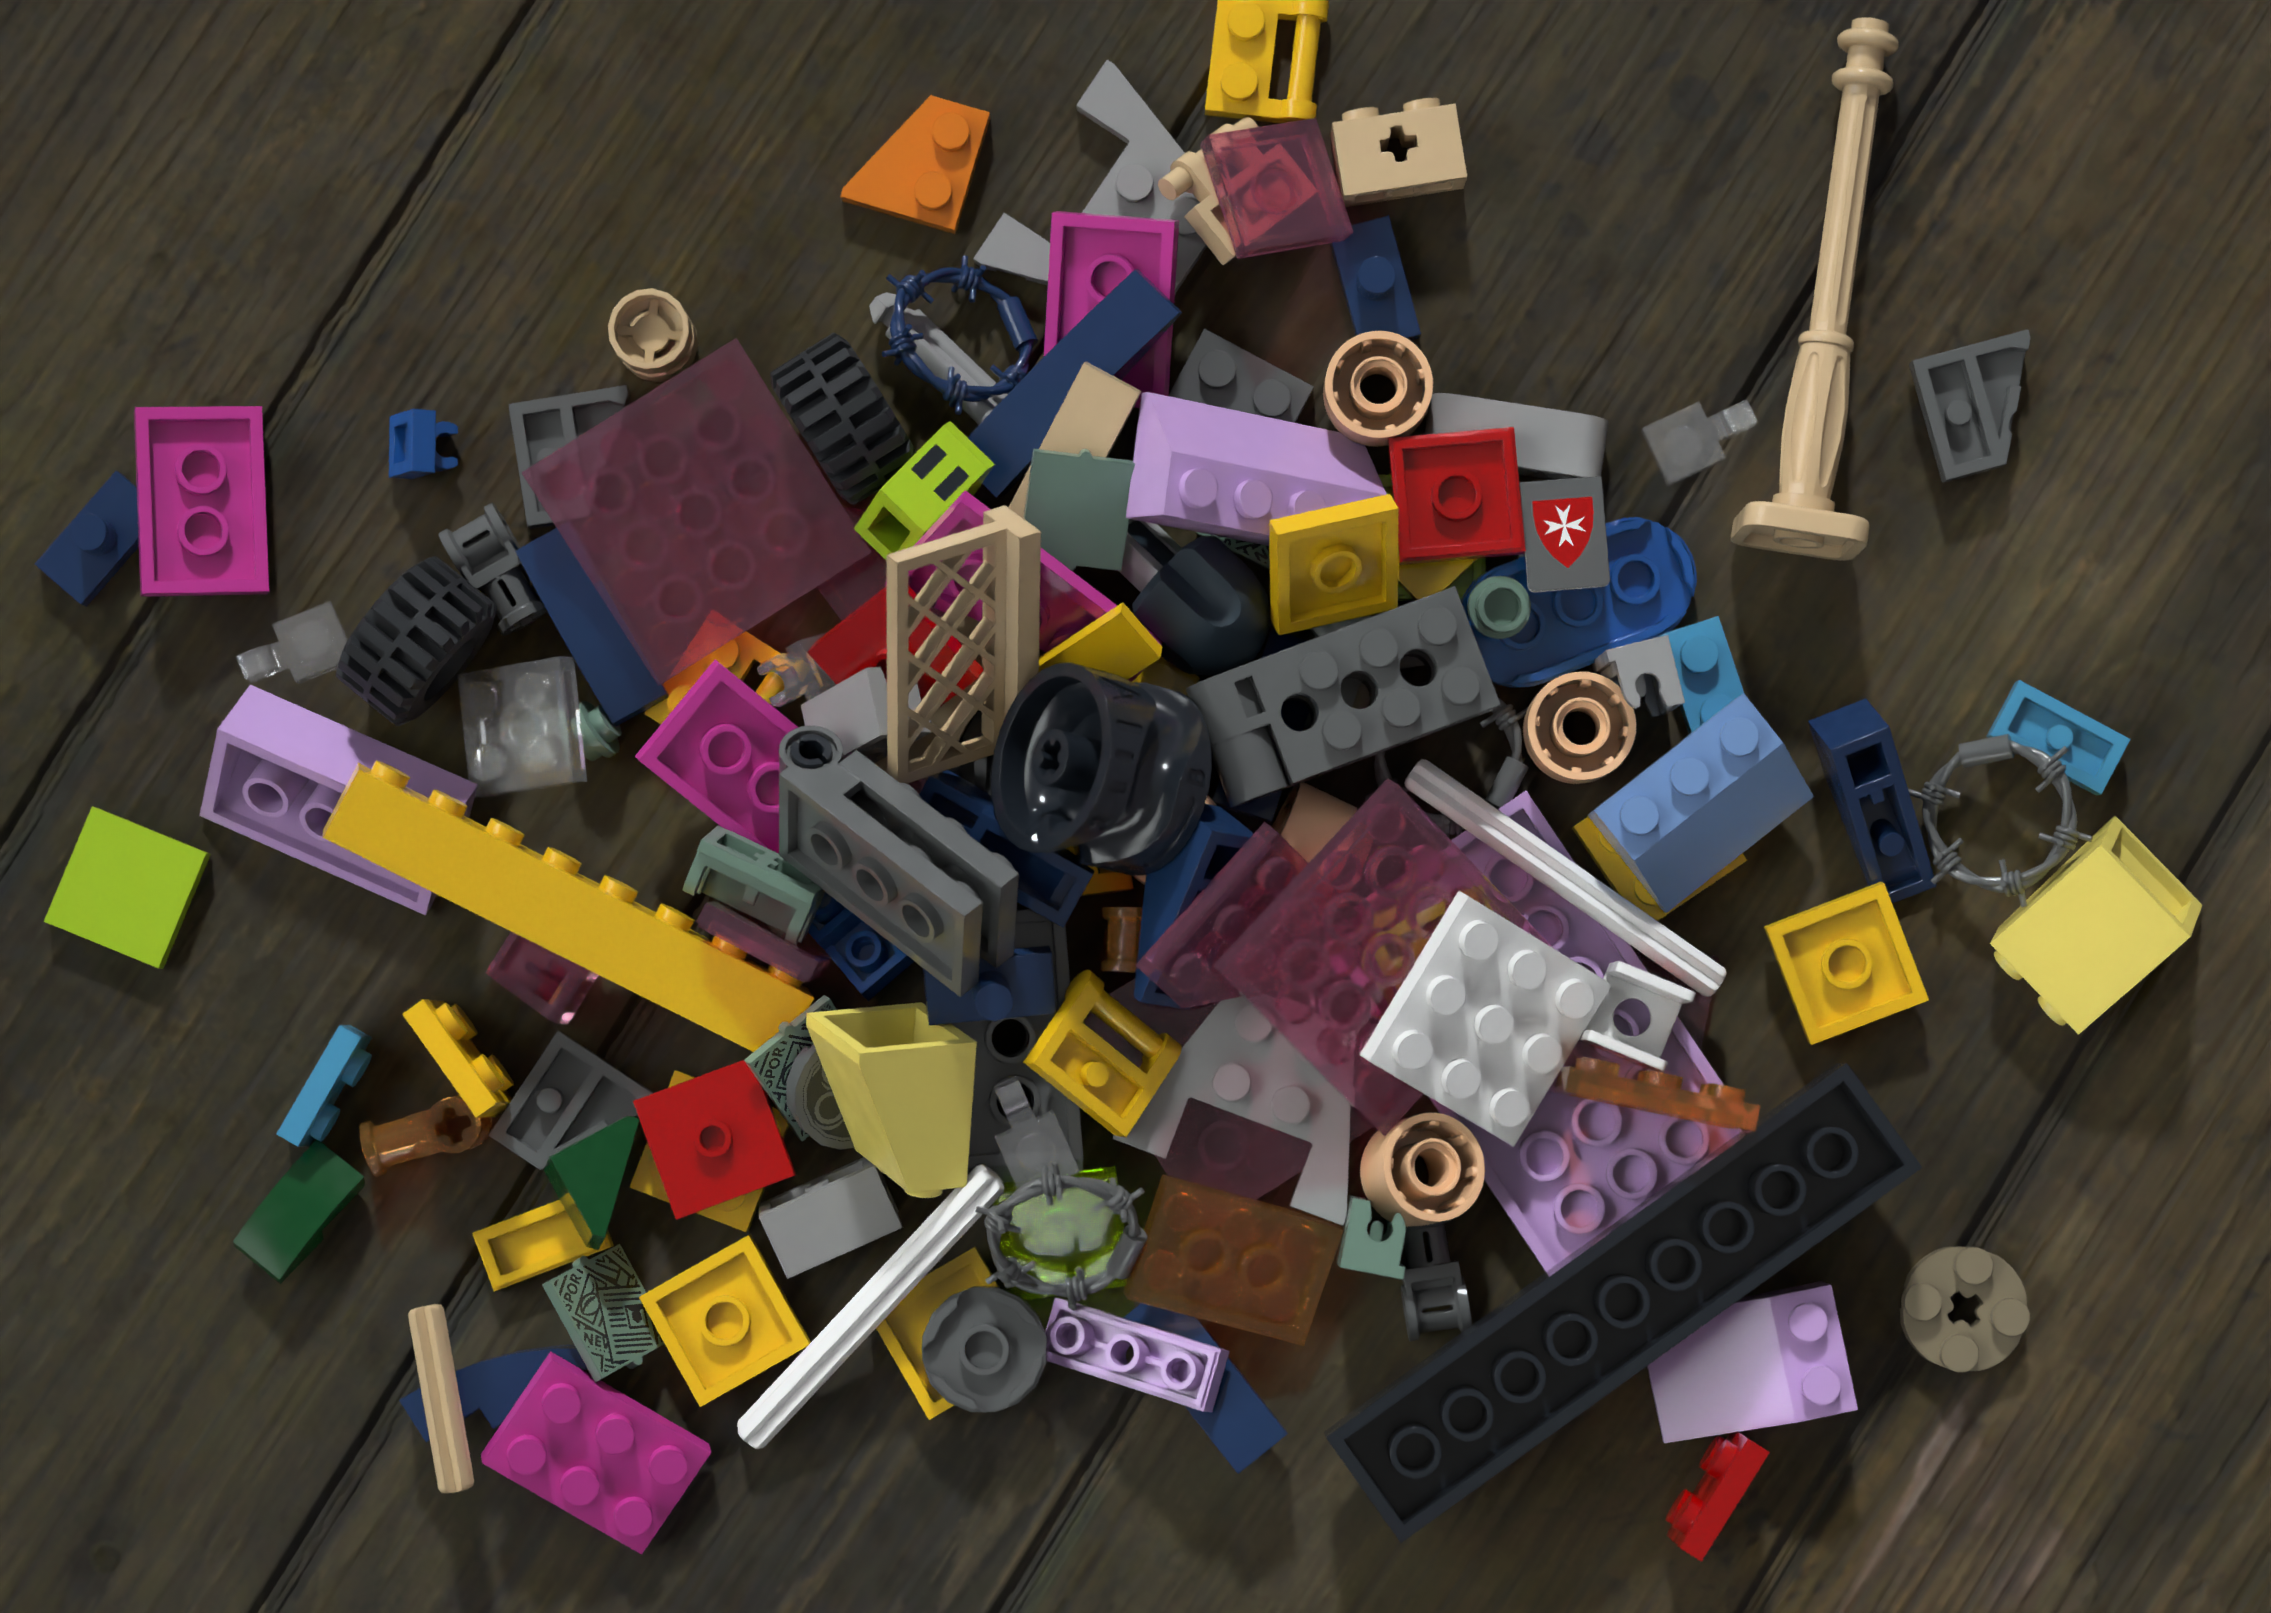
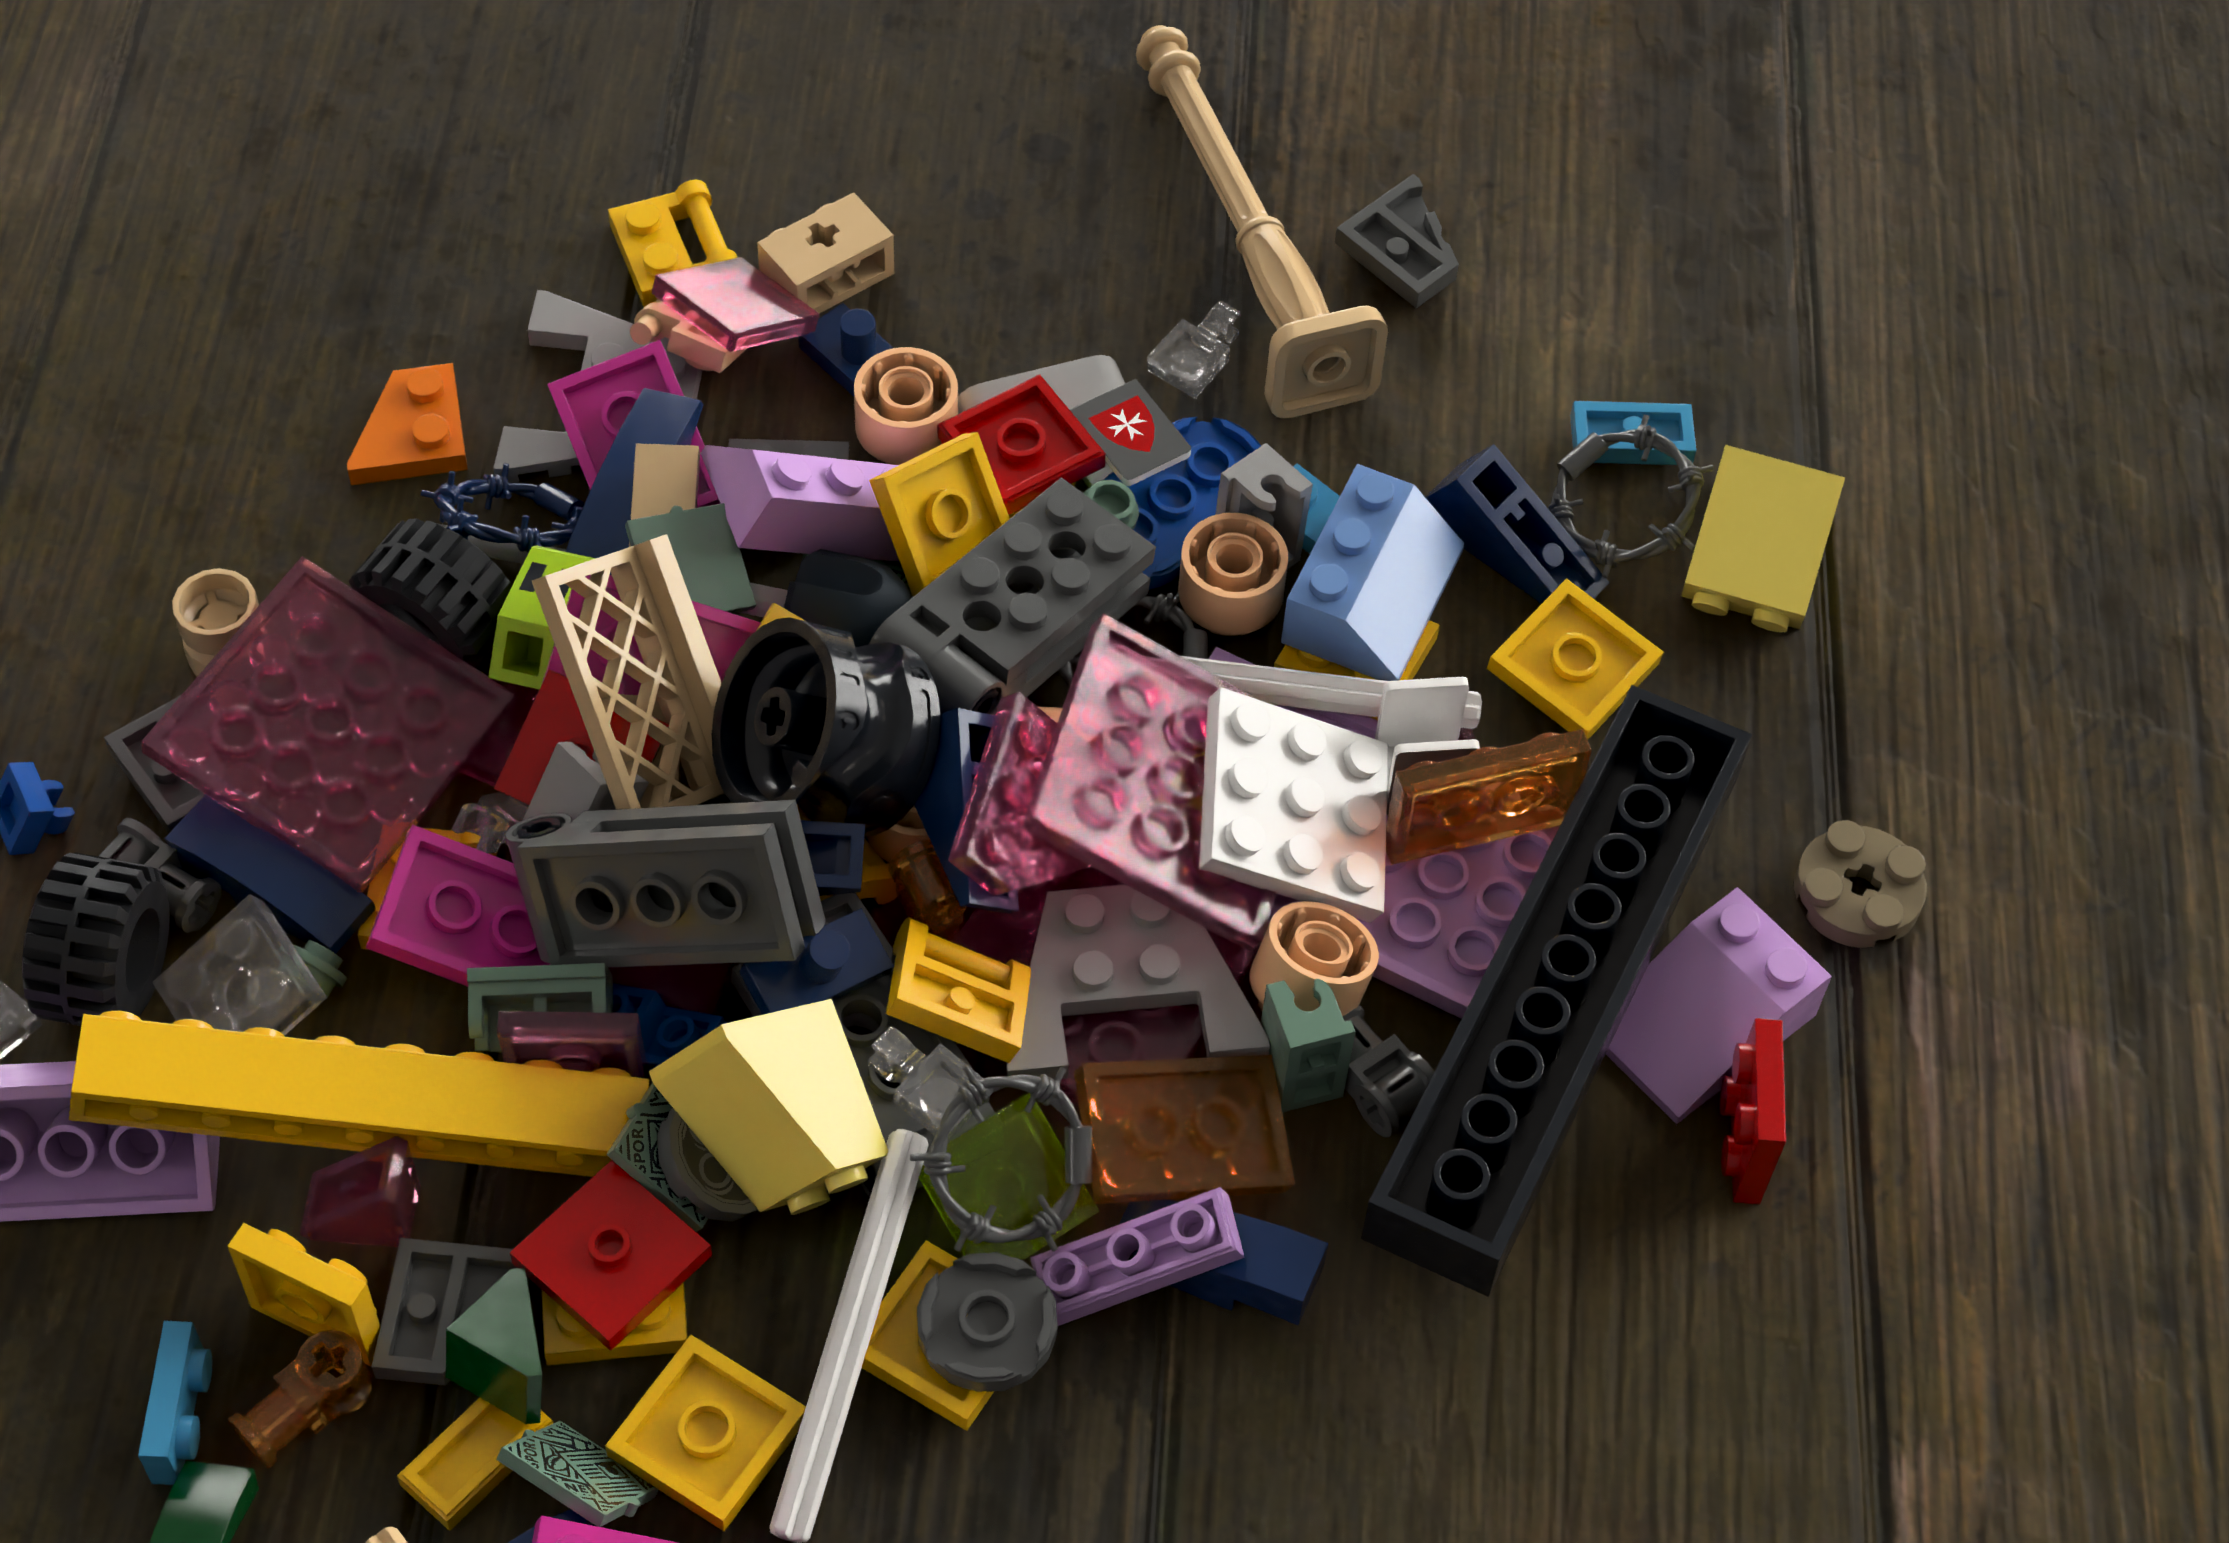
camera: 40 degrees left, 30 degrees down
light grey hinge [759,1157,903,1279] -> none

